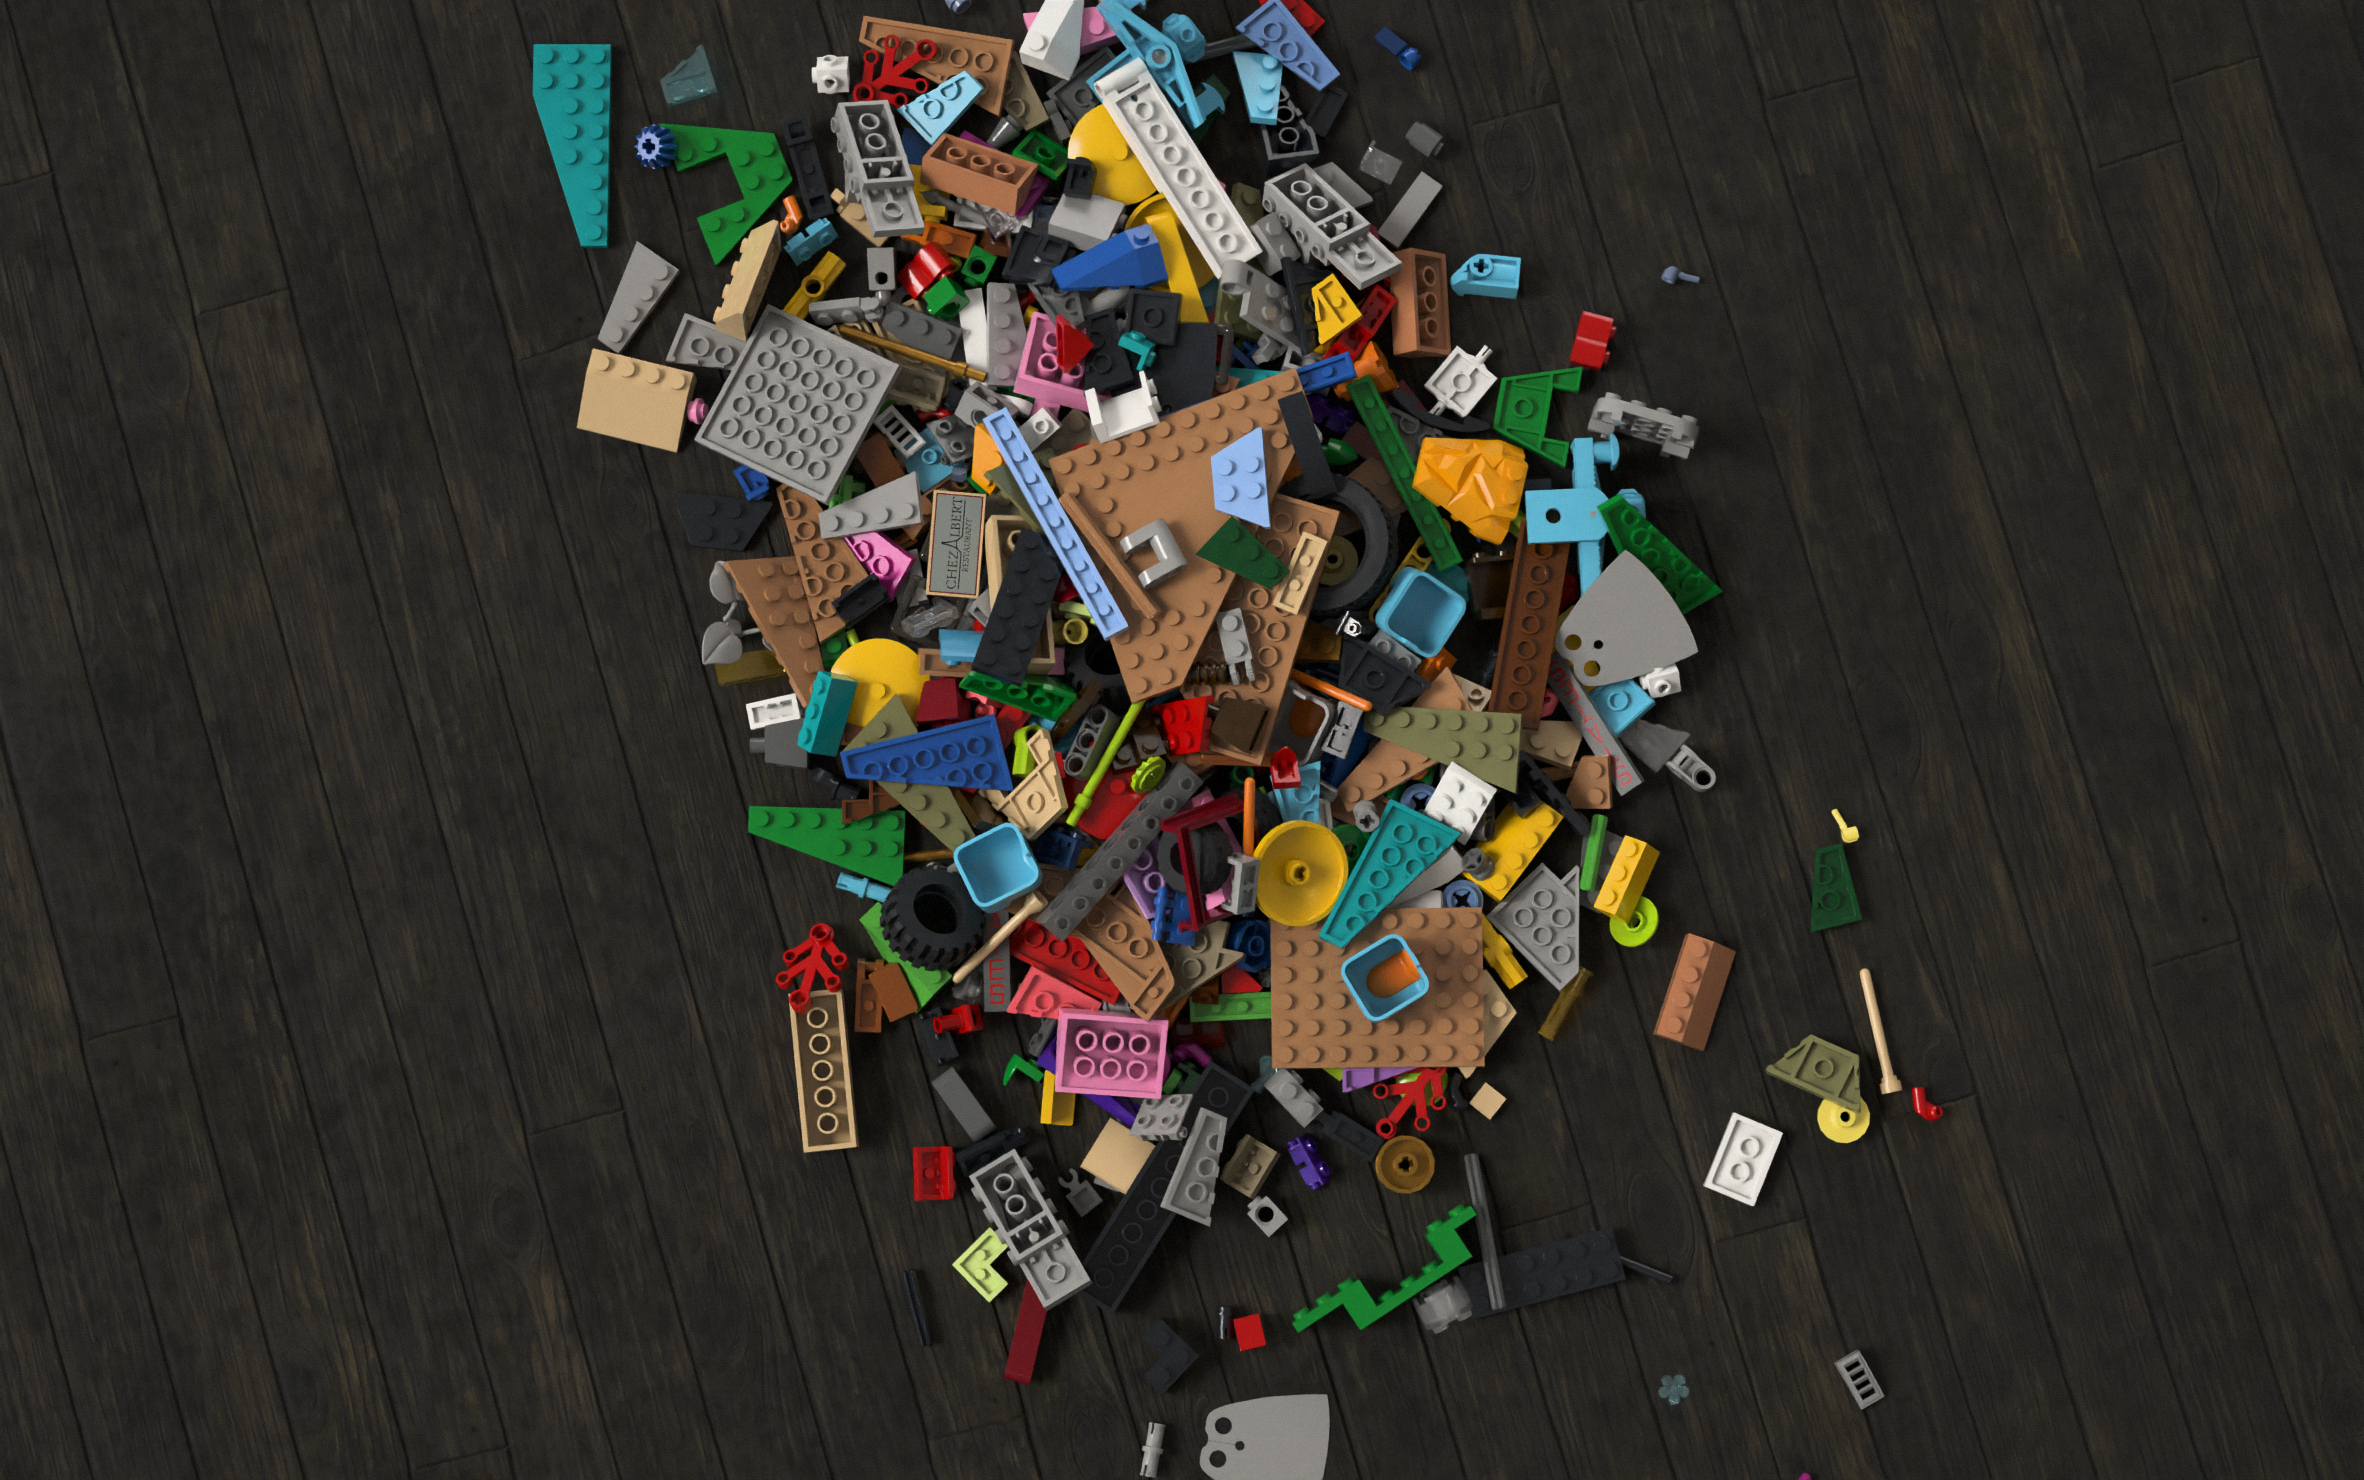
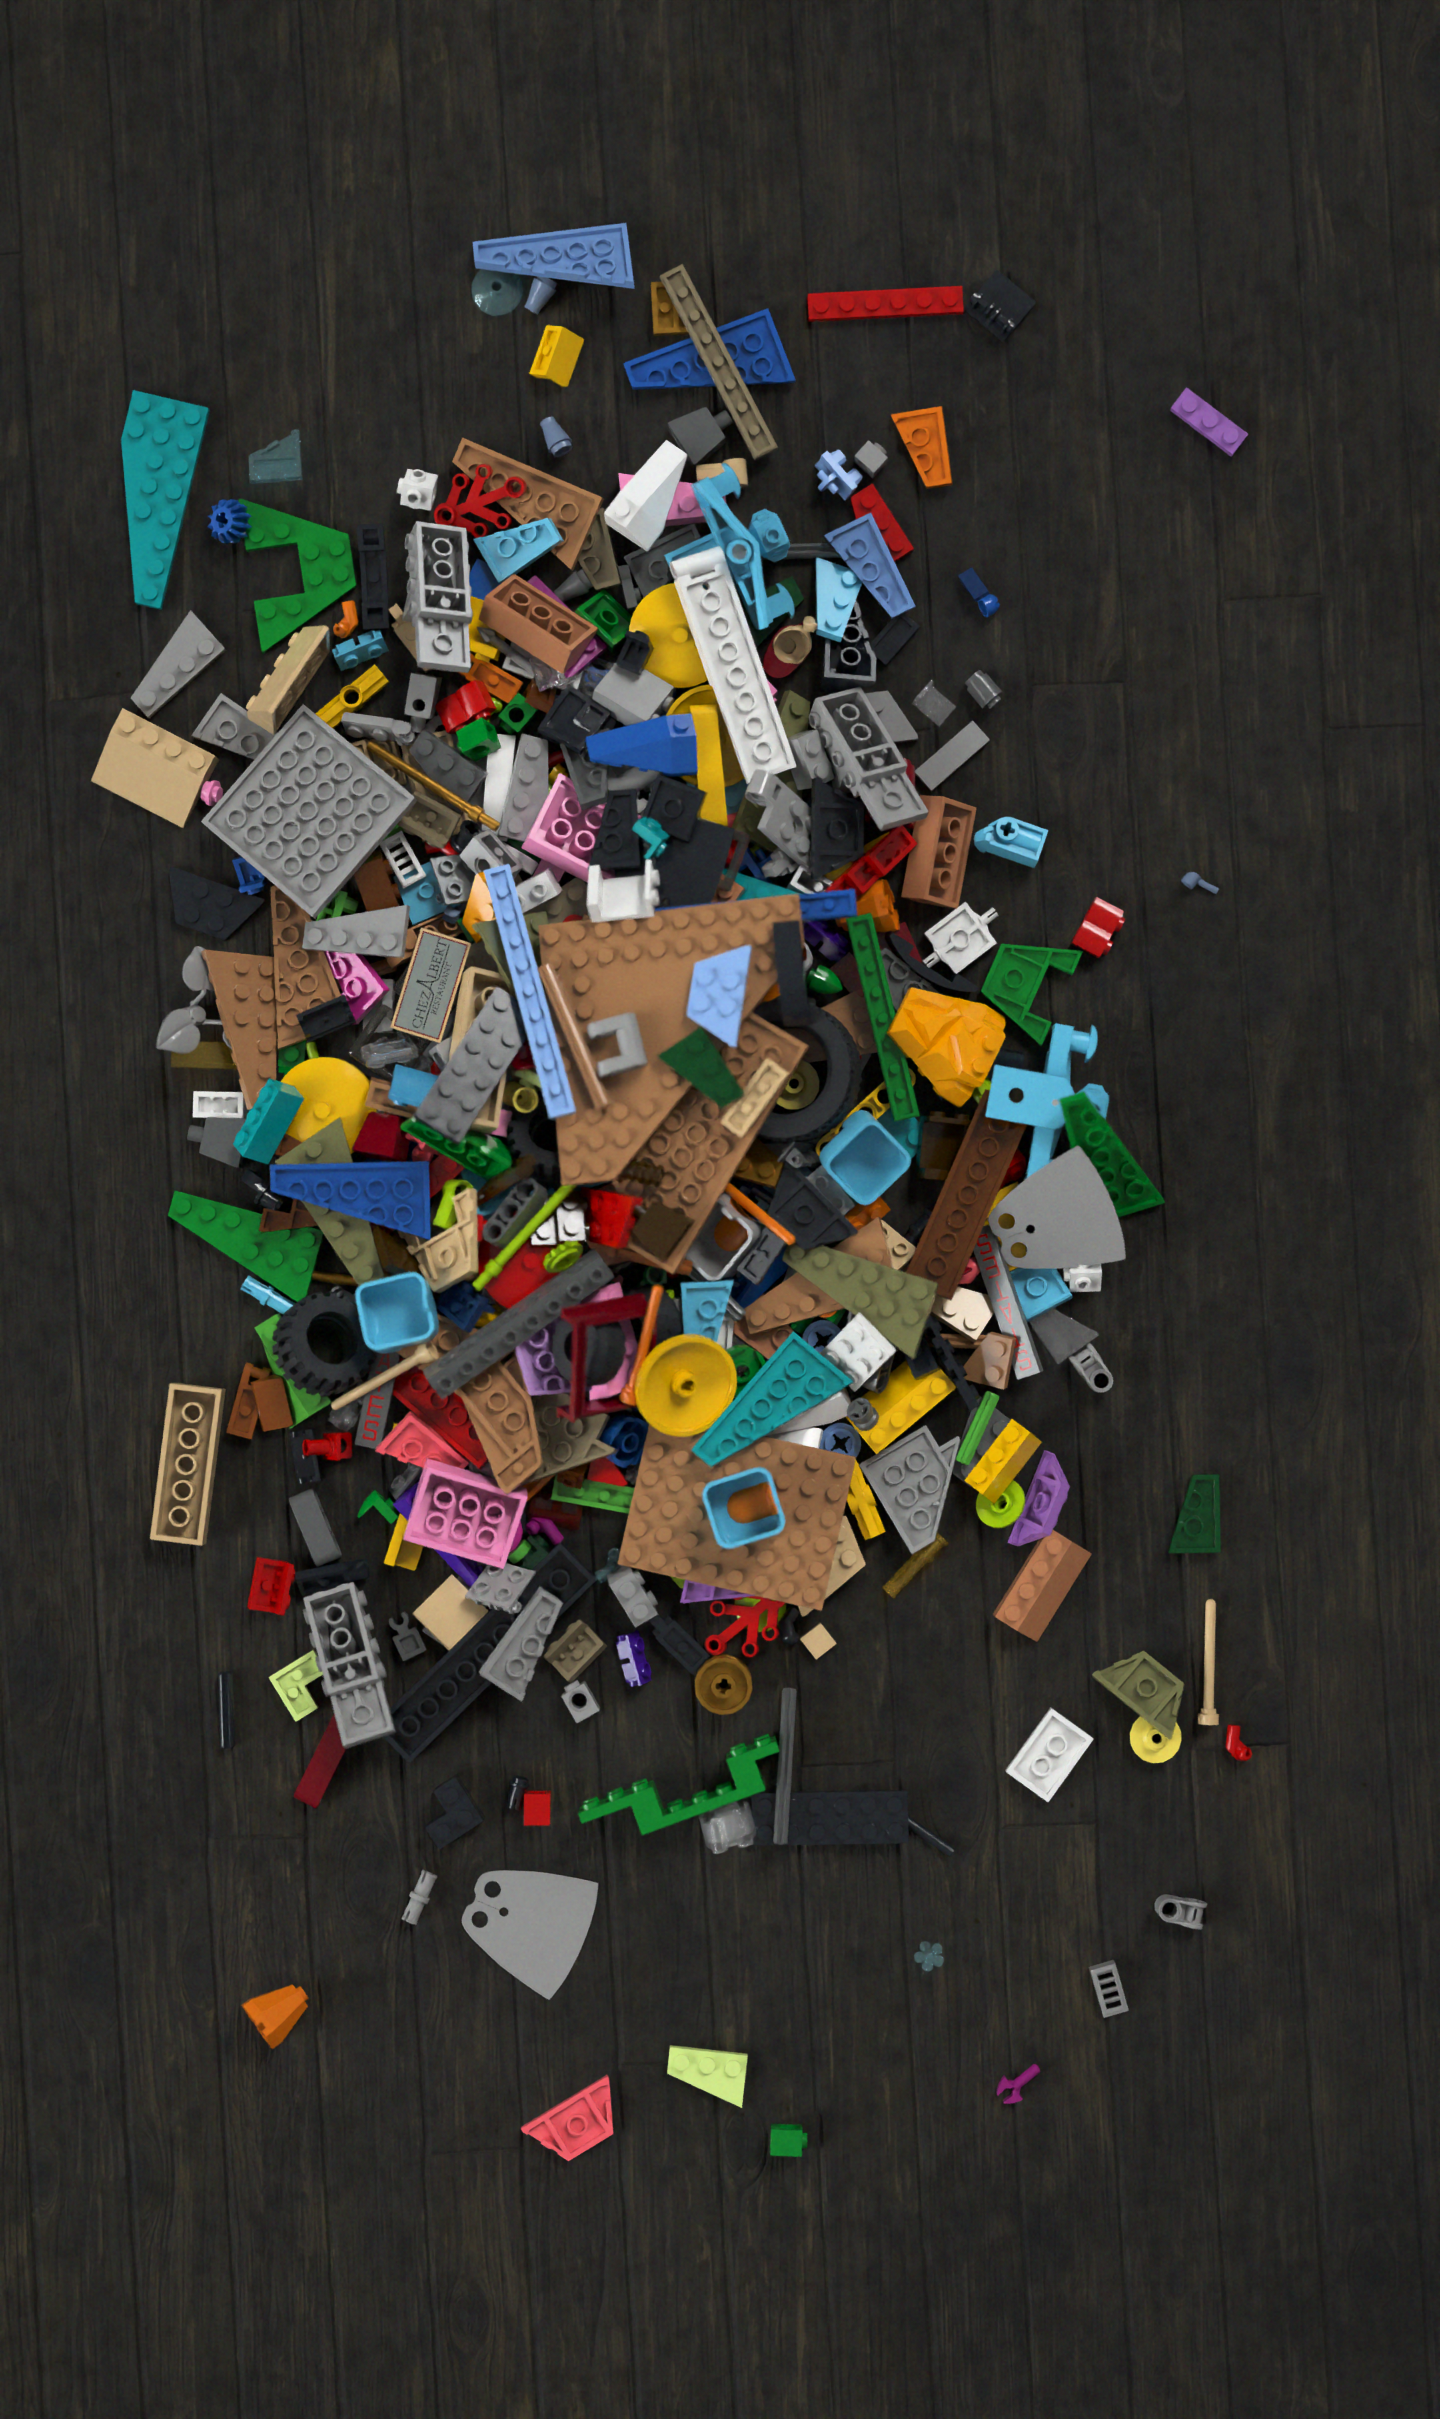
camera: 15 degrees right, 5 degrees up
red plant [776,923,849,1013] -> none
red slope [1056,314,1094,373] -> none
blue plate [1150,887,1196,946] -> none
light grey hinge [1216,608,1256,686] -> none
light grey hinge [1221,852,1260,915] -> none
red plate [1270,746,1301,789] -> none
yellow wing [1312,273,1364,346] -> none
light grey bush [1353,800,1379,832] -> none
light grey plate [1587,392,1699,459] -> none
light yellow hand [1831,809,1859,843] -> none
none -> tan hair [763,616,817,678]
none -> medium lavender wing [1007,1450,1070,1547]
none -> light grey piece [1154,1894,1207,1929]

